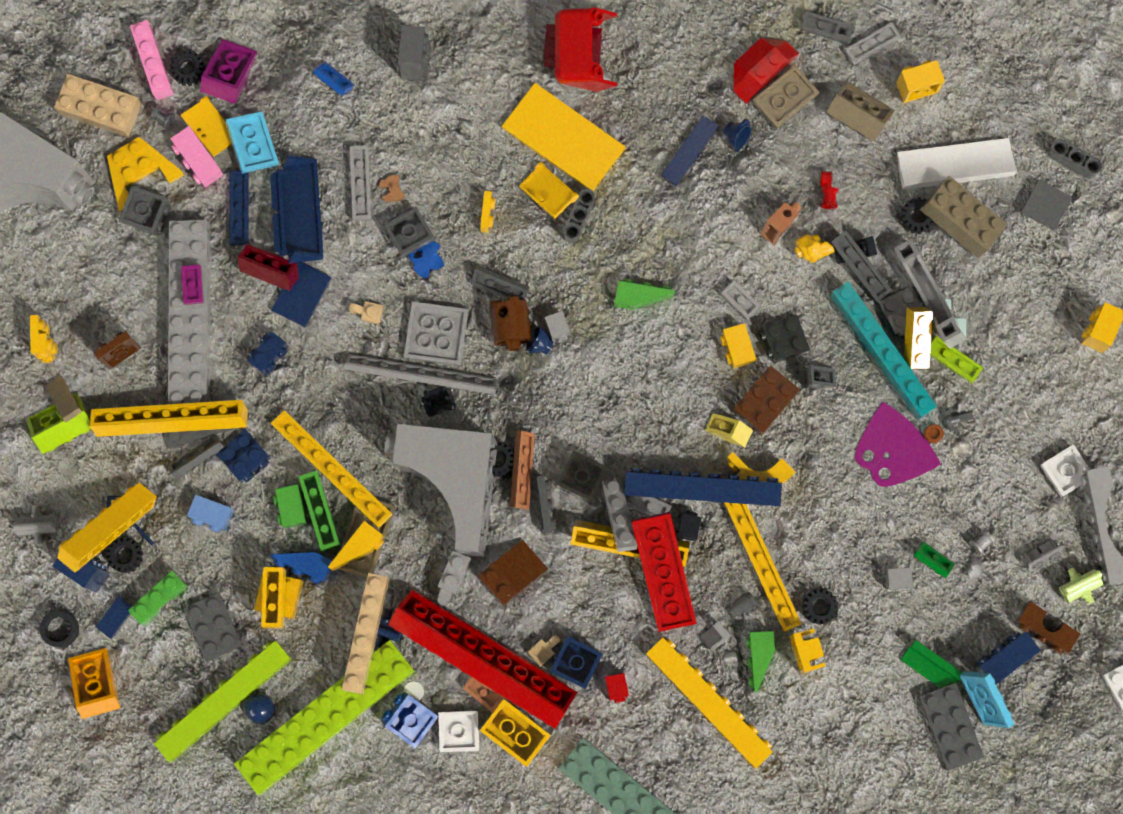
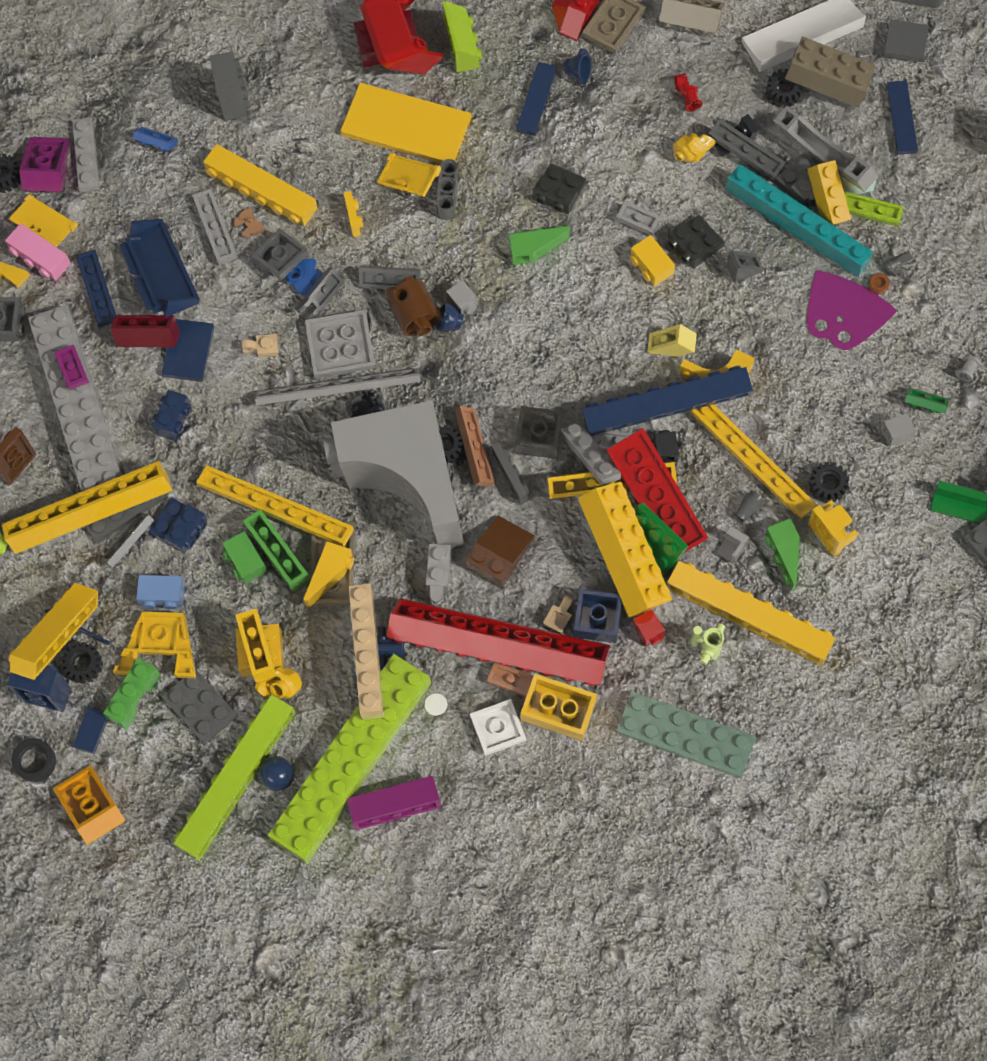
camera: 15 degrees left, 10 degrees down
medium azure plate [225,111,279,174] -> none
blue slope [270,552,333,584] -> none
plate [381,692,439,748] -> none
reddish brown brick [732,365,800,437] -> none
nougat torso [760,201,801,246] -> none
none -> light grey plate [72,117,100,193]
none -> yellow wing [113,612,196,678]
none -> yellow brick [203,144,318,227]
none -> yellow head [255,667,302,699]
none -> dark grey hinge [295,267,345,320]
none -> magenta panel [347,776,441,831]
none -> lime slope [442,1,482,73]
none -> pearl dark grey plate [533,163,586,214]
none -> yellow brick [578,482,672,617]
none -> green plate [635,502,688,576]
none -> yellowish green pin [691,623,725,665]
none -> dark blue tile [886,80,918,155]

